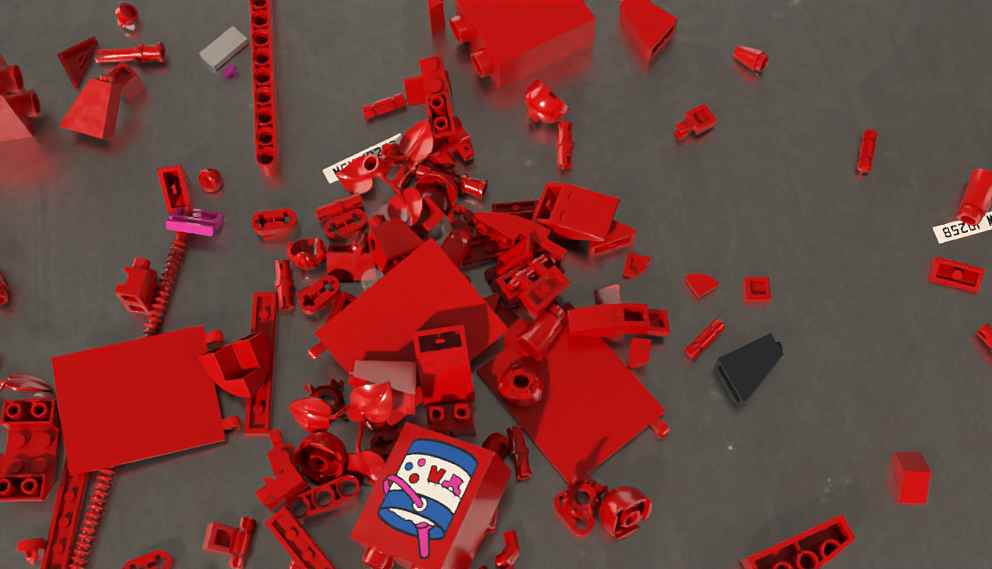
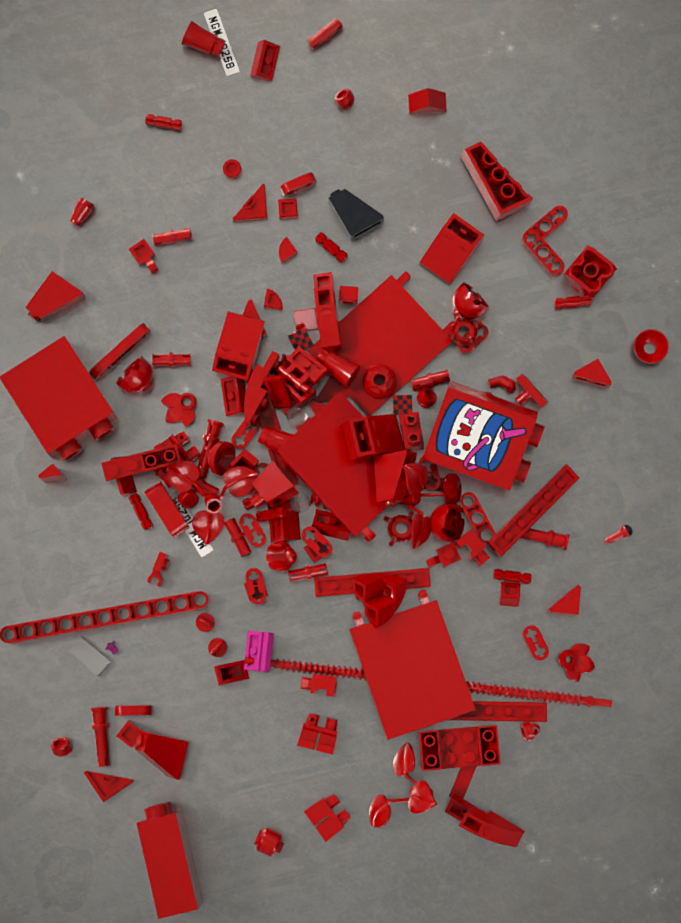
camera: 95 degrees left, 15 degrees up
none -> red beam [89,323,151,380]
none -> red beam [115,705,152,716]
none -> red beam [144,481,190,538]
none -> red plate [147,552,170,587]
none -> red pin [152,227,192,246]
none -> red plate [161,392,197,427]
none -> red tile [196,613,215,632]
none -> red tile [223,159,242,179]
none -> red tile [233,184,268,222]
none -> red beam [280,172,317,196]
none -> tile [287,327,313,350]
none -> clear tile [287,407,307,427]
none -> red hips [297,713,338,755]
none -> red tile [334,88,354,110]
none -> tile [393,395,413,415]
none -> red slope [419,213,484,284]

